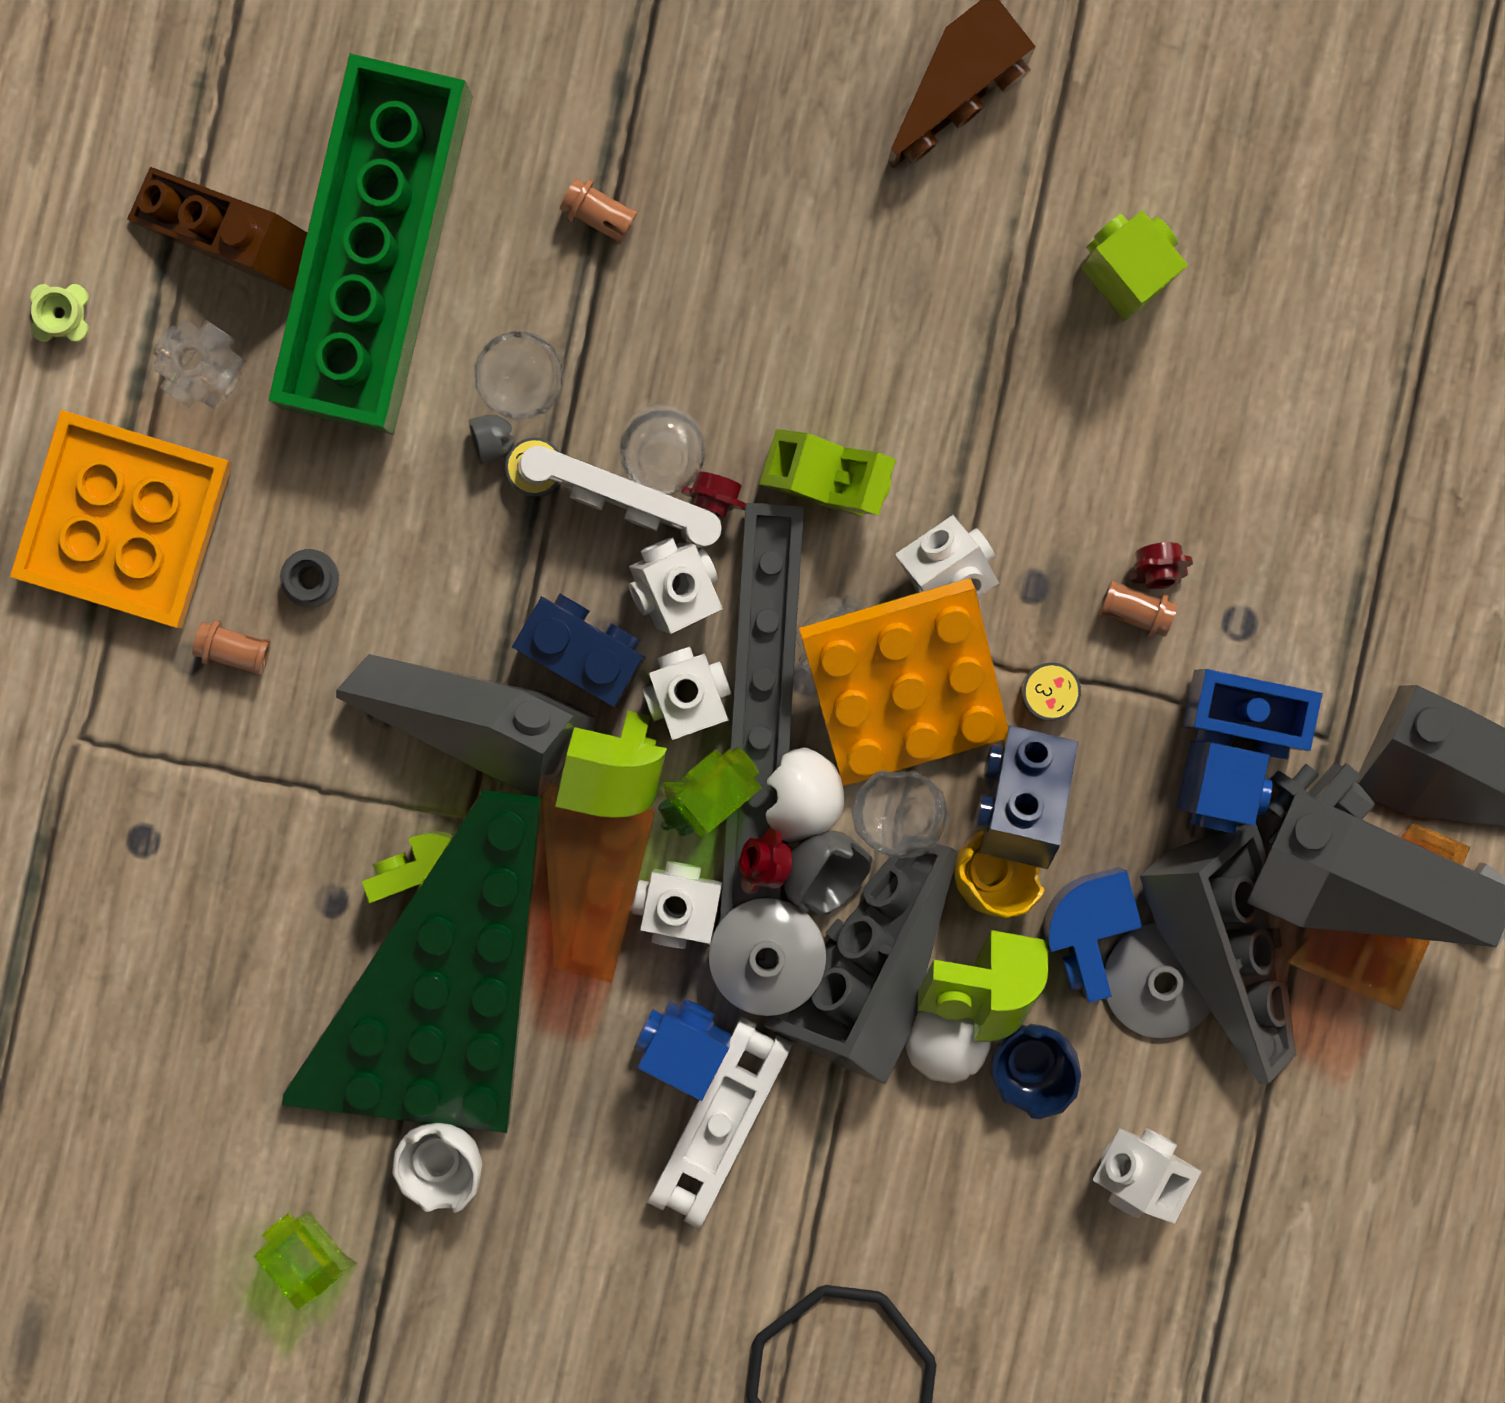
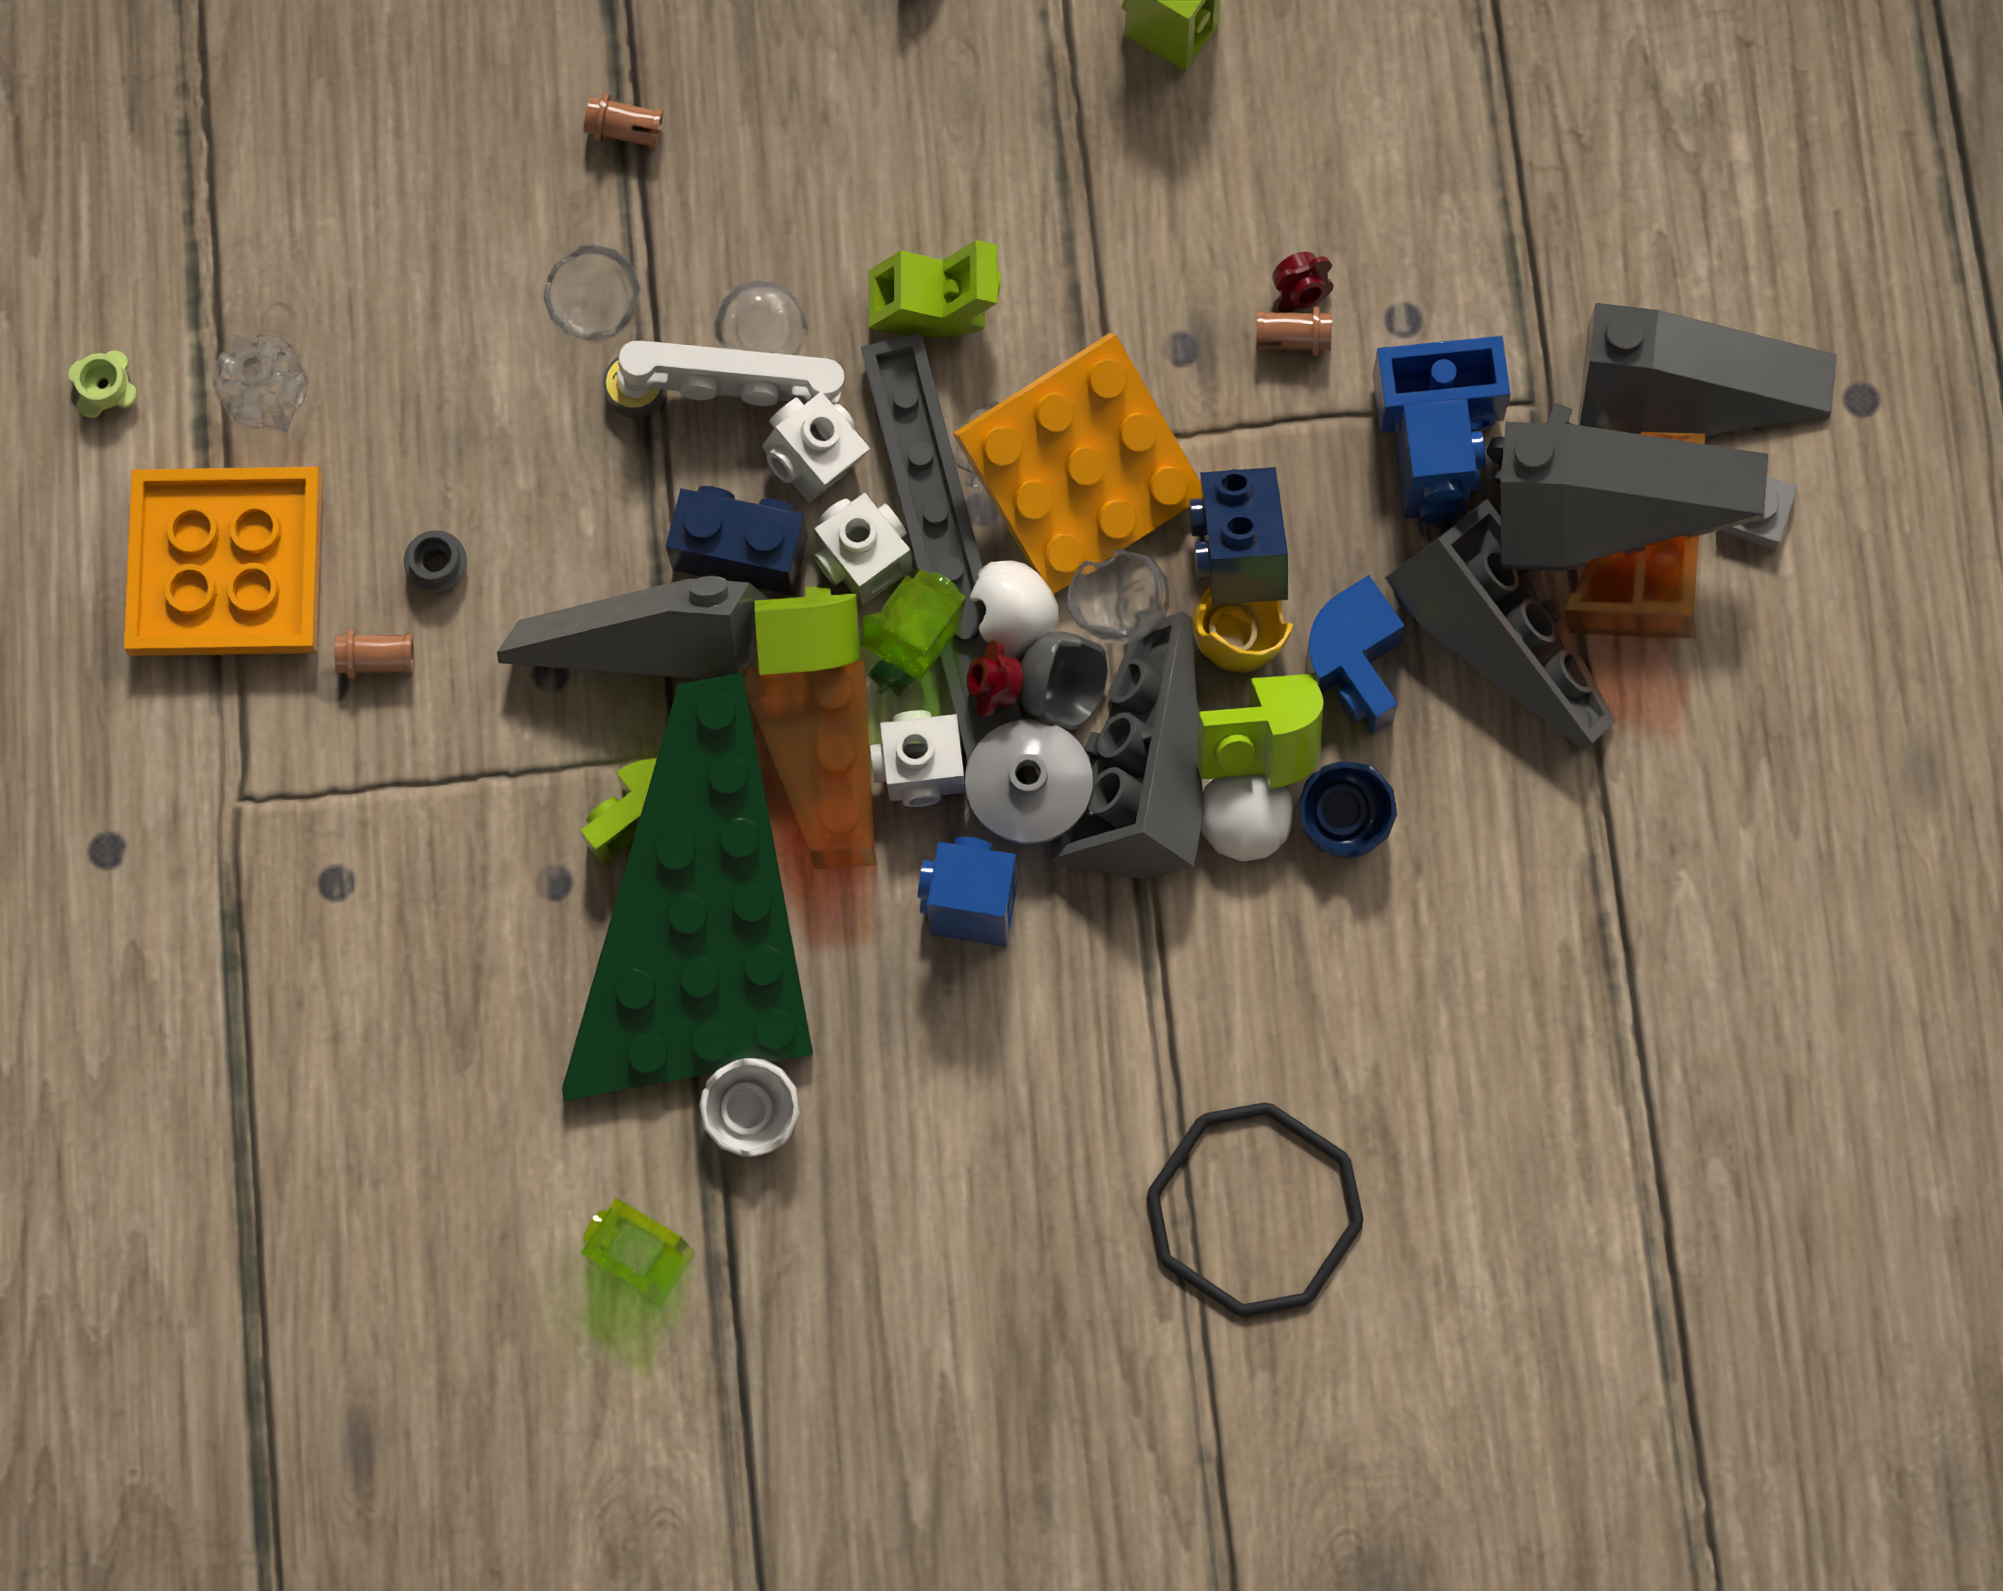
camera: 15 degrees left, 15 degrees down
reddish brown slope [127,167,307,291] -> none
green brick [268,53,473,435] -> none
dark grey hinge [469,415,514,464] -> none
white plate [647,1016,793,1229] -> none
dark red plate [681,471,747,518] -> none
white brick [895,515,999,598] -> none
light yellow tile [1021,663,1081,721] -> none
white brick [1093,1128,1202,1224] -> none
light grey dish [1104,923,1211,1038] -> none

